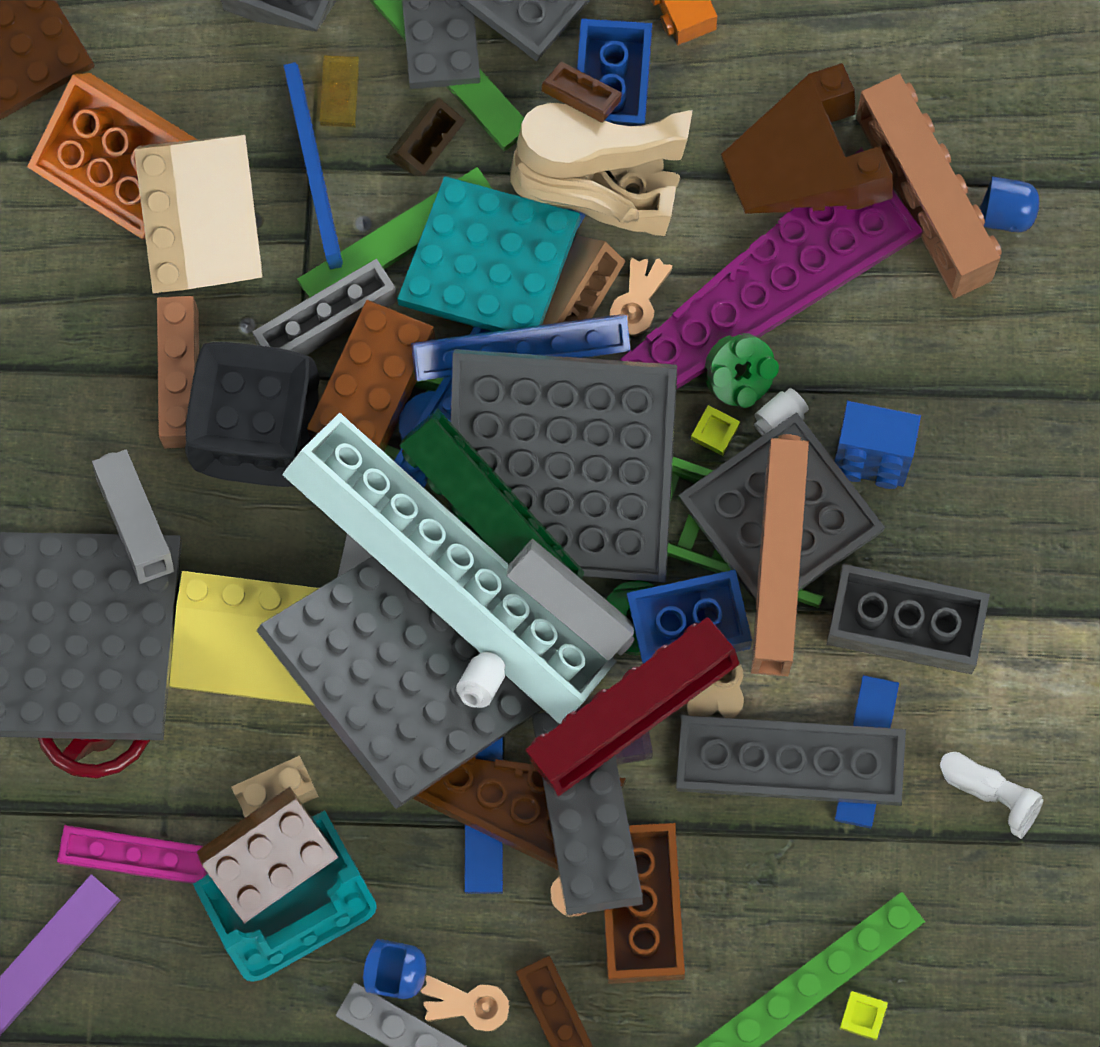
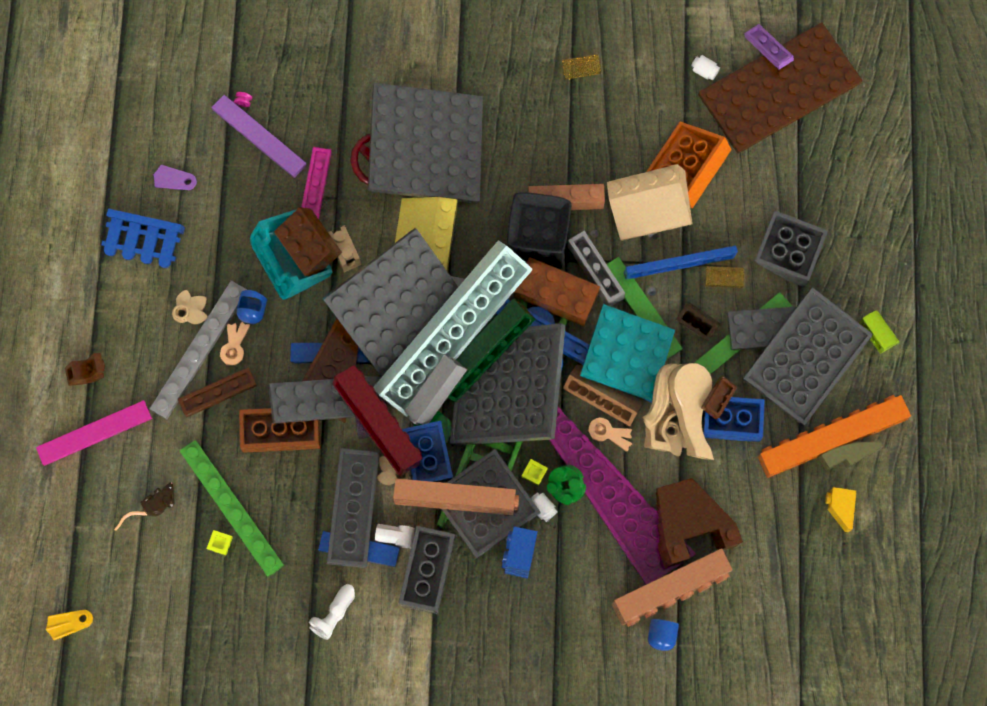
camera: 85 degrees right, 0 degrees up
light grey brick [92,449,174,584] -> none
blue tile [411,314,630,381] -> none
white brick [456,652,505,708] -> none
none -> white piece [375,524,416,549]

